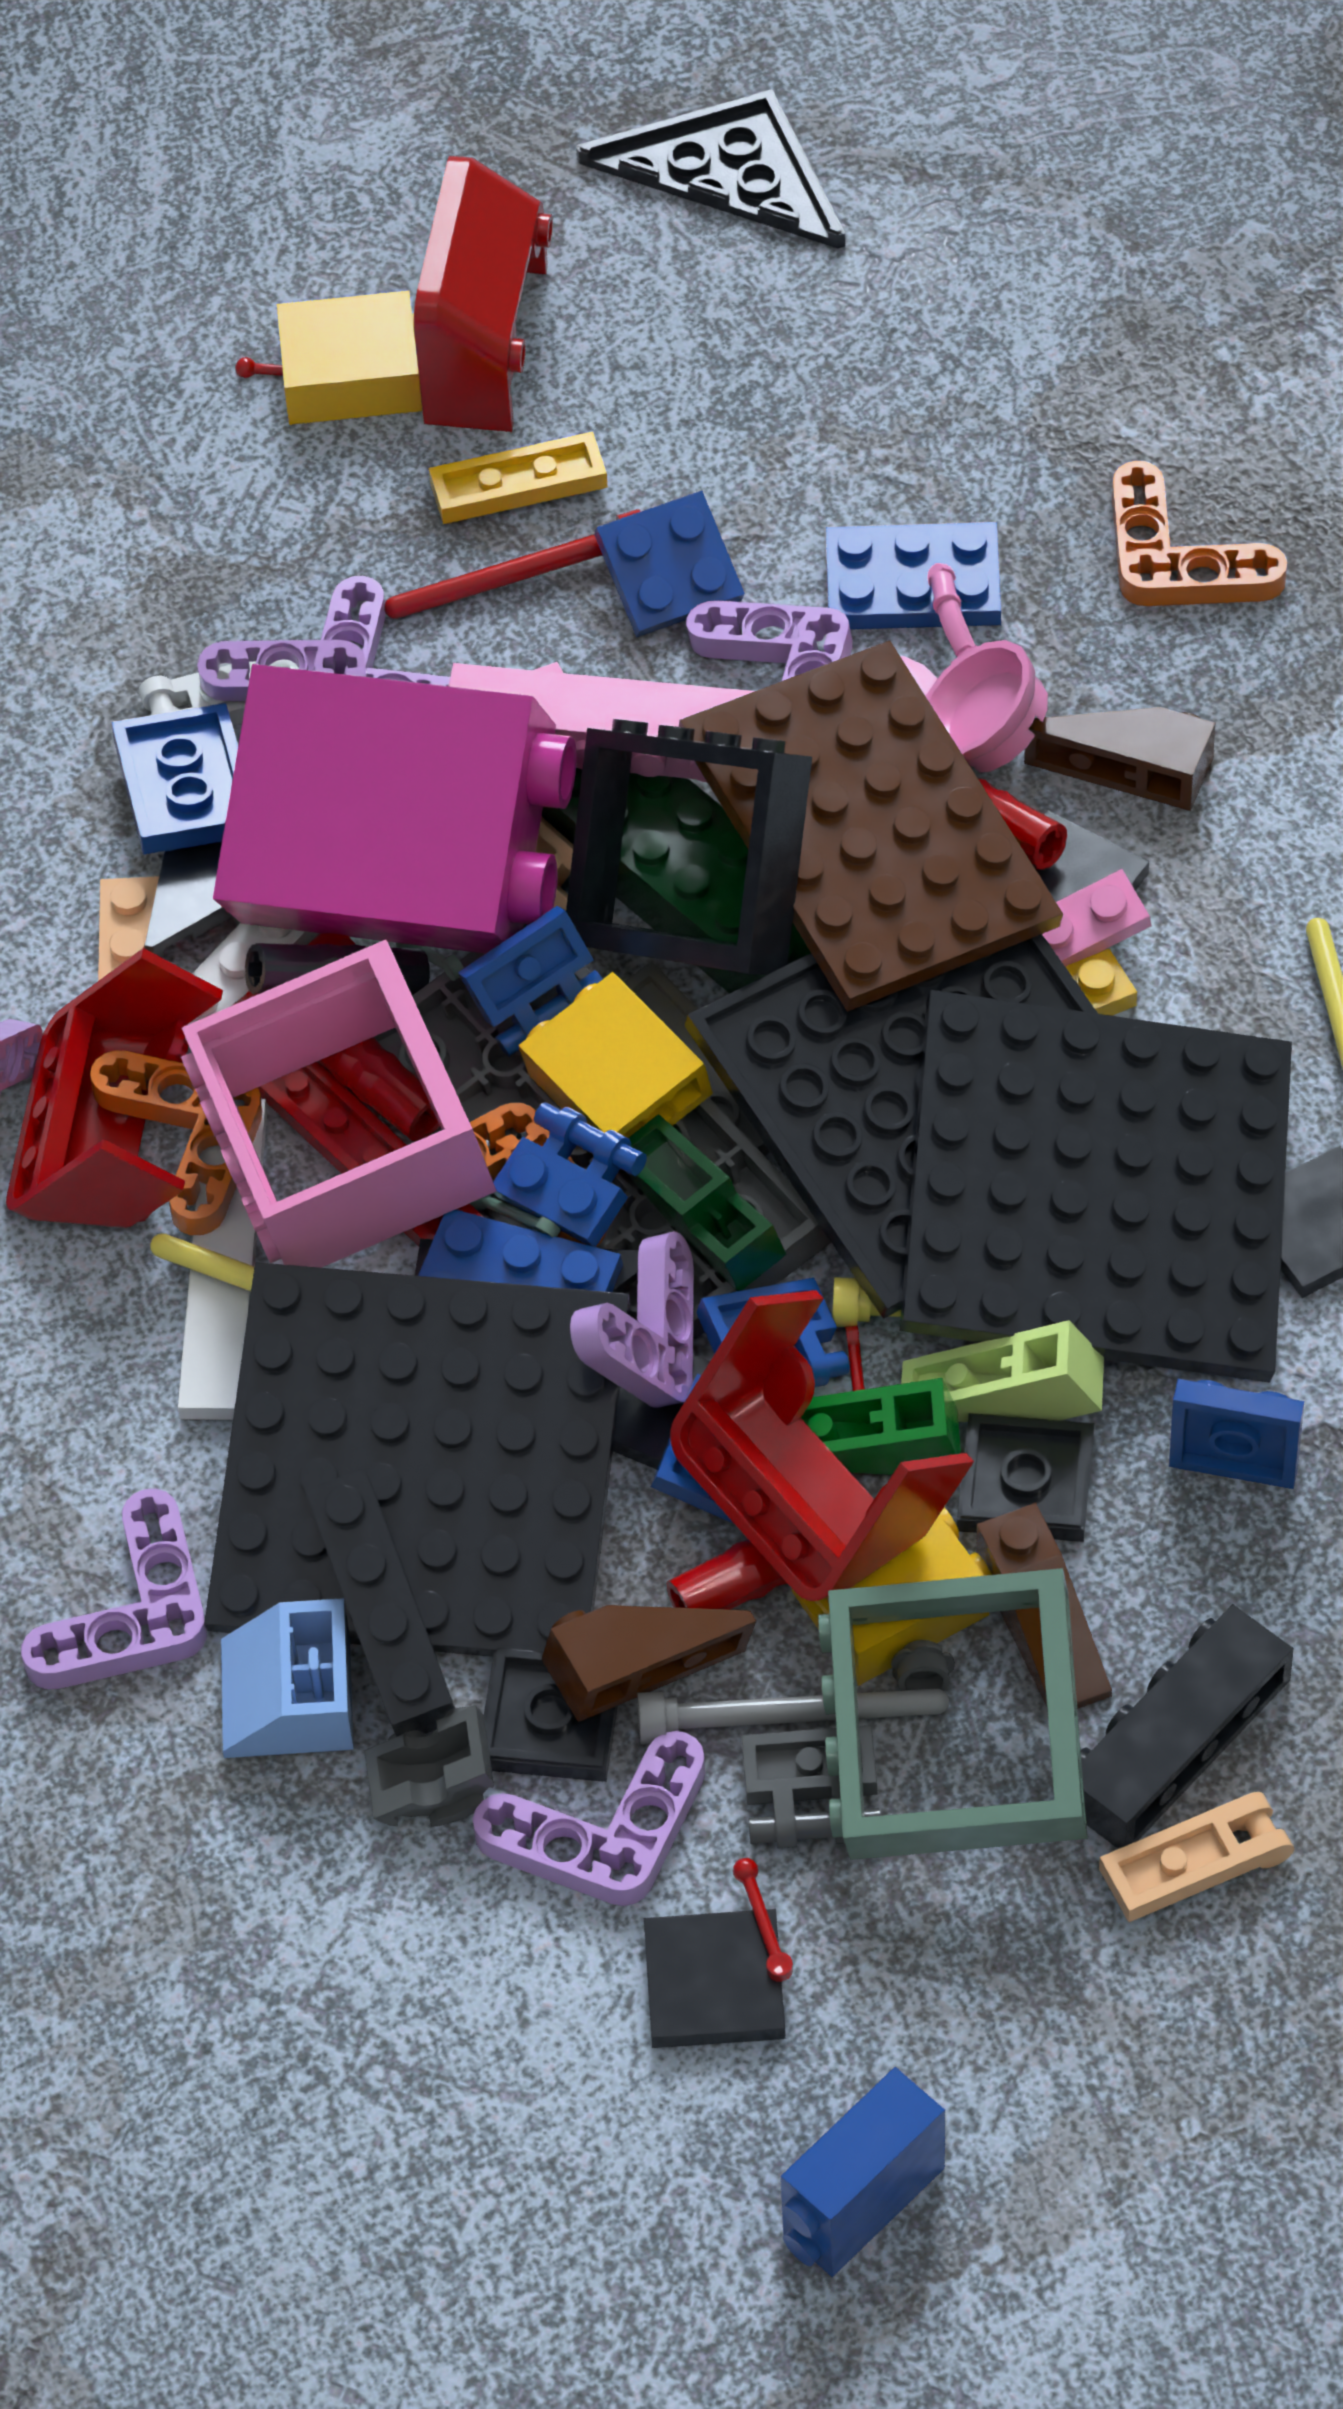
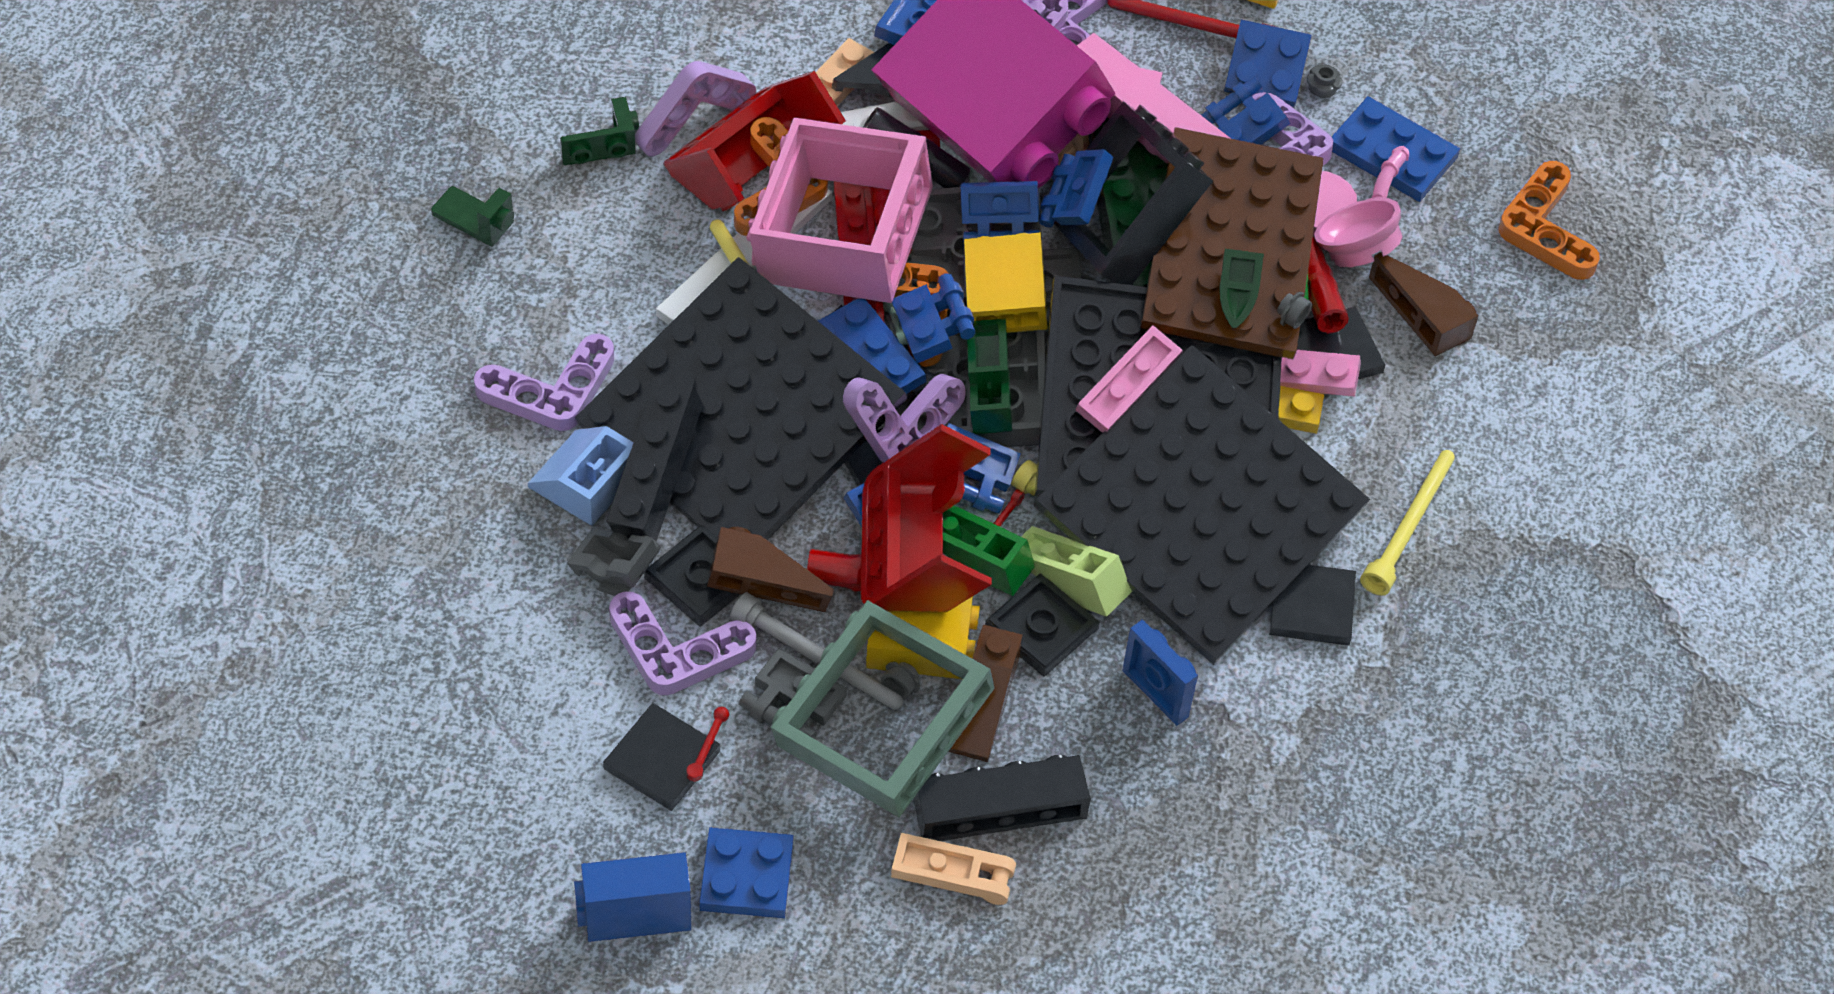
camera: 30 degrees right, 0 degrees up
none -> blue plate [700,827,794,919]
none -> blue plate [1038,149,1114,228]
none -> bright pink plate [1076,326,1183,433]
none -> blue plate [1201,76,1291,145]
none -> dark green plate [1219,248,1264,328]
none -> dark grey plate [1277,292,1312,329]
none -> dark grey plate [1307,64,1343,98]

